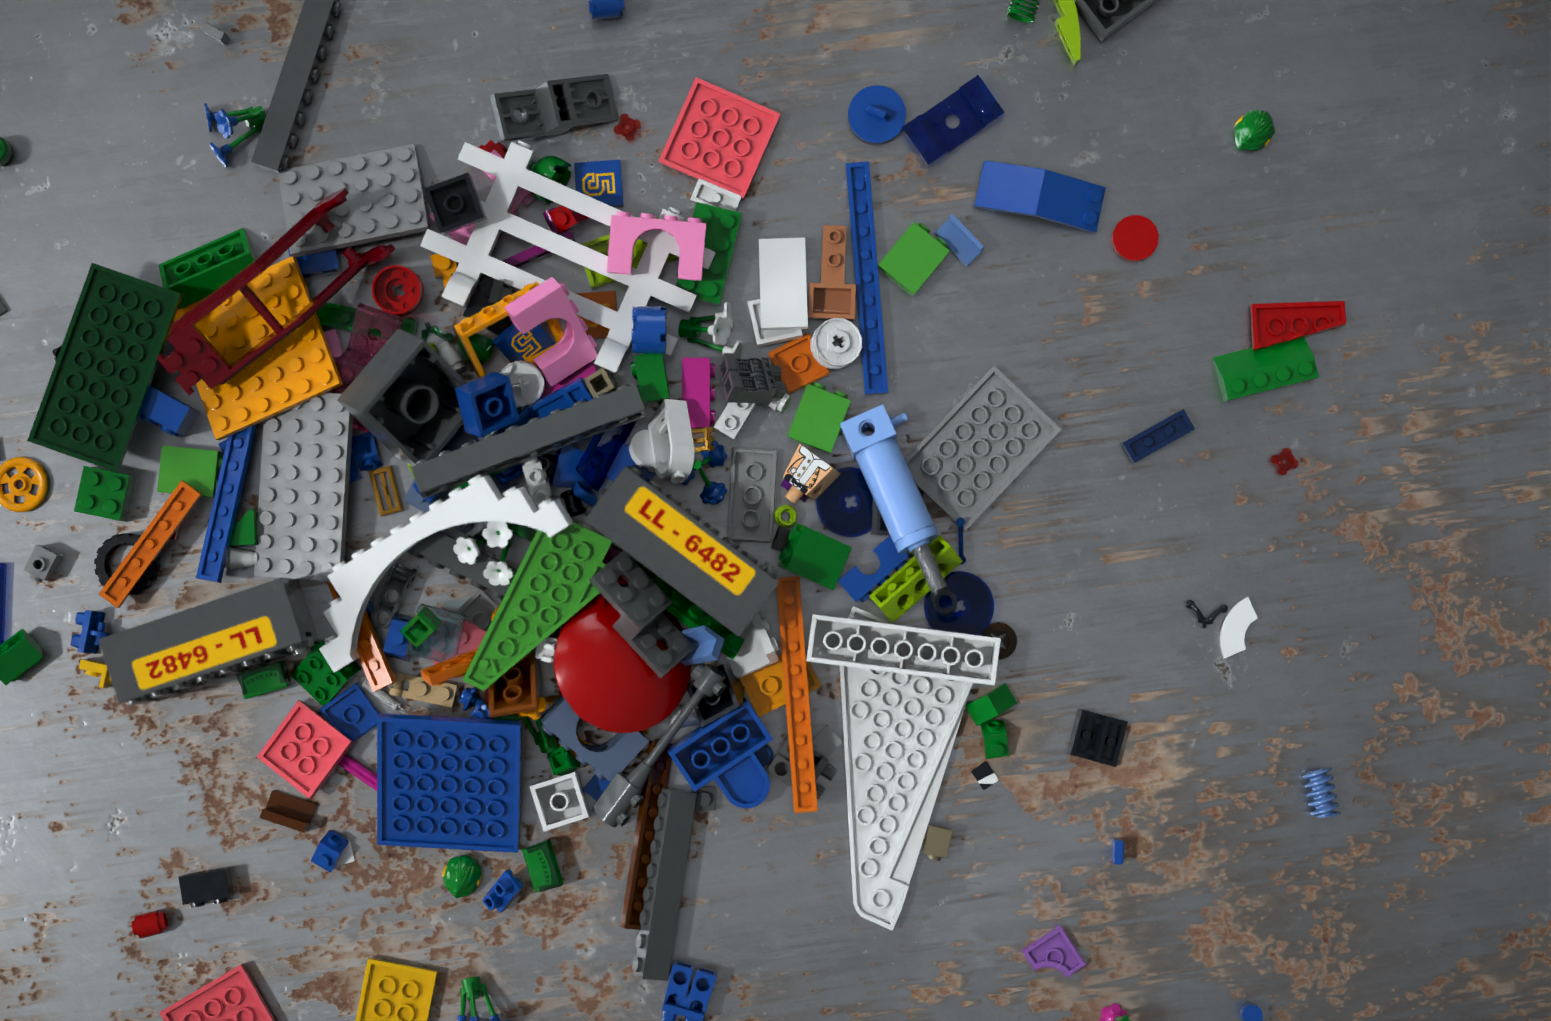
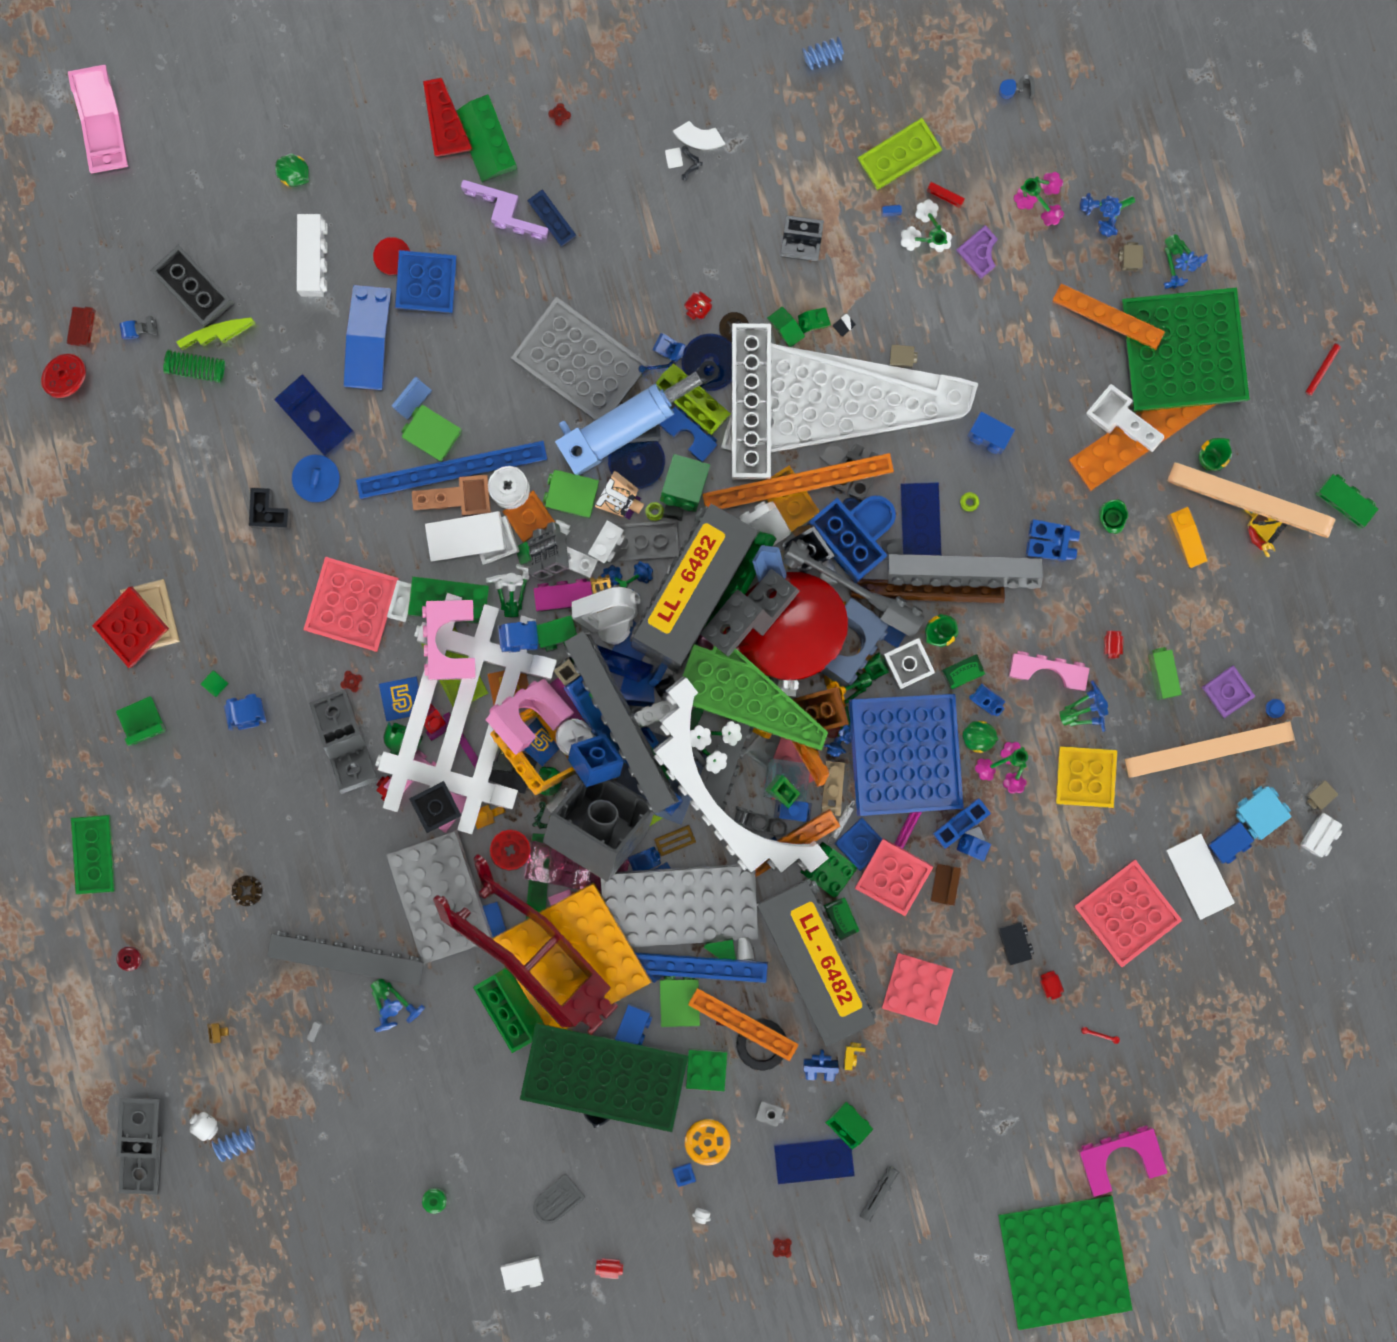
camera: 105 degrees left, 0 degrees up
none -> black brick [249,488,291,530]
none -> white brick [297,214,328,297]
none -> blue plate [395,250,457,313]
none -> lavender bracket [461,180,549,240]
none -> green slope [516,542,531,565]
none -> white brick [588,521,625,565]
none -> blue bracket [652,333,686,362]
none -> white sticker [665,148,683,169]
none -> red head [684,291,712,320]
none -> lime tile [857,118,942,191]
none -> coral plate [882,953,953,1025]
none -> clear blue tile [900,482,942,556]
none -> white plant [901,199,952,252]
none -> green hair [925,614,959,647]
none -> red tile [927,182,965,208]
none -> blue arch [932,798,991,849]
none -> lime plate [960,492,979,512]
none -> blue brick [967,411,1015,454]
none -> dark pink plant [975,742,1028,794]
none -> bright pink arch [1008,651,1090,691]
none -> red hinge [1081,1027,1120,1044]

